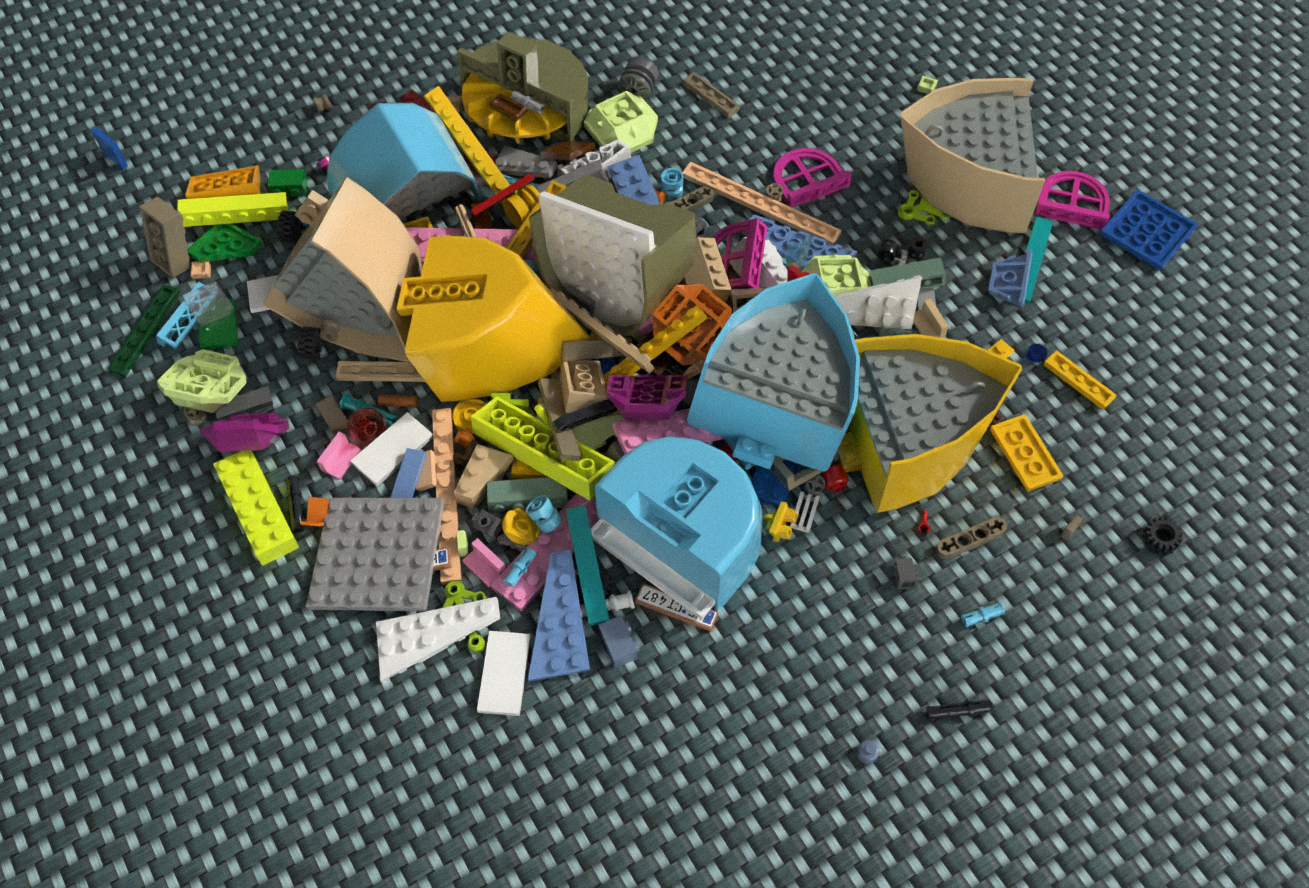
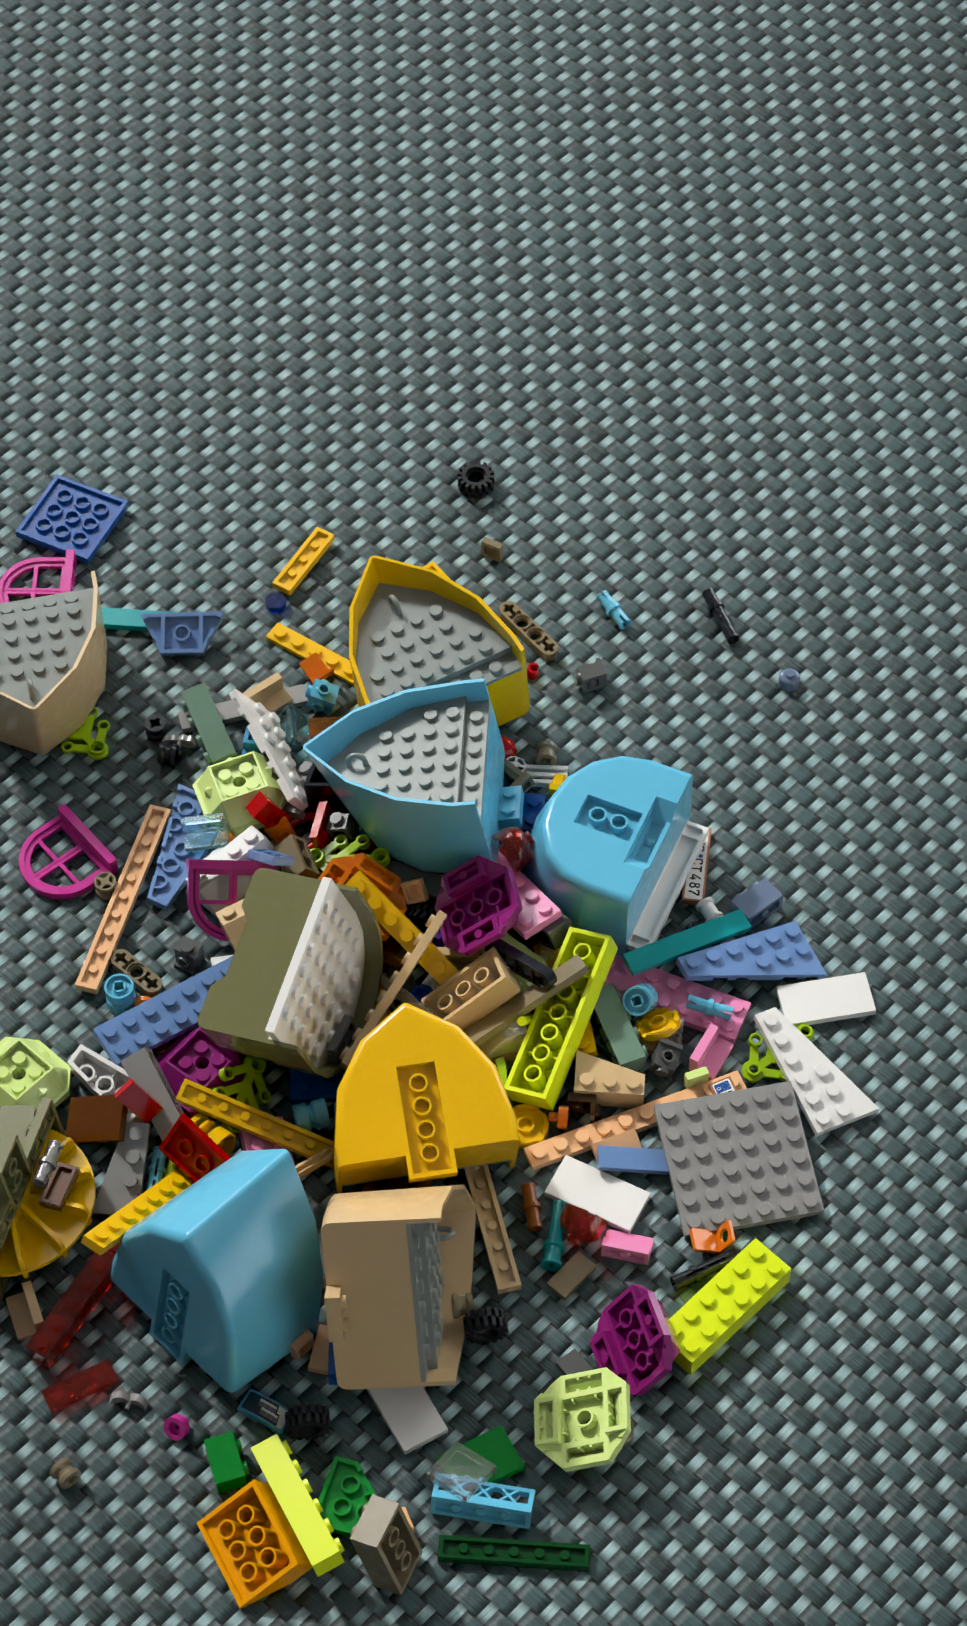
camera: 105 degrees left, 5 degrees down
none -> red tile [114,1078,163,1123]
none -> medium blue tile [248,849,294,866]
none -> clear red cylinder [493,826,535,873]
none -> dark tan wheel [535,740,558,765]

